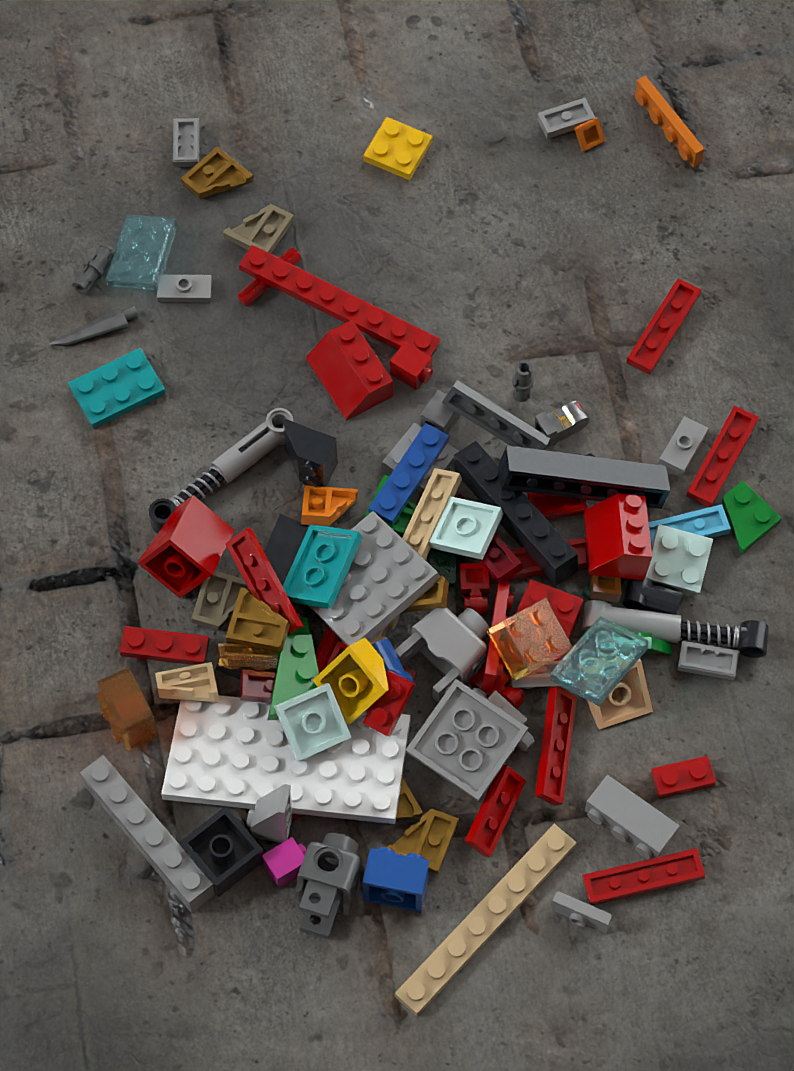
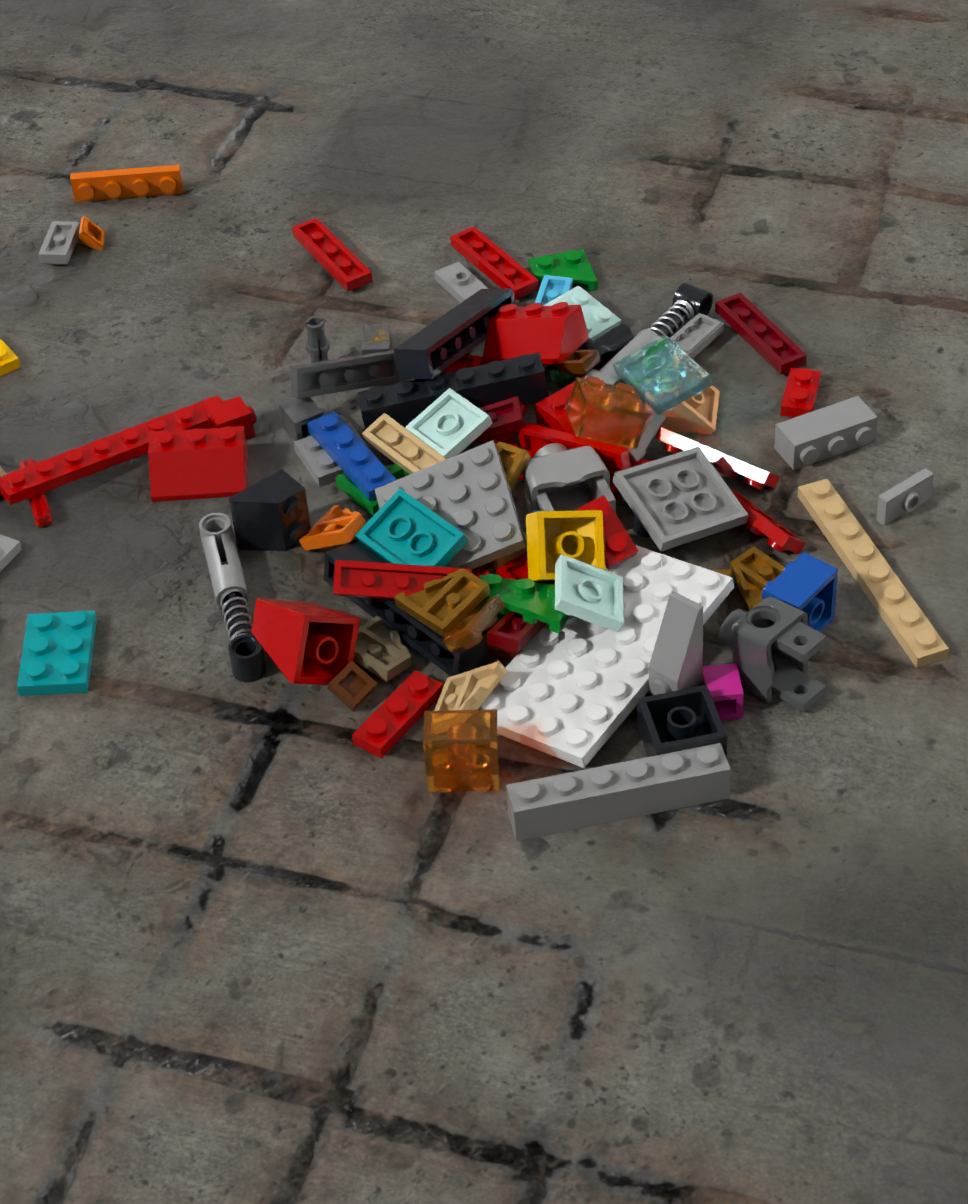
camera: 60 degrees left, 20 degrees down
red plate [582,848,706,906] -> none
none -> reddish brown plate [327,661,378,711]
none -> dark red plate [715,292,807,375]

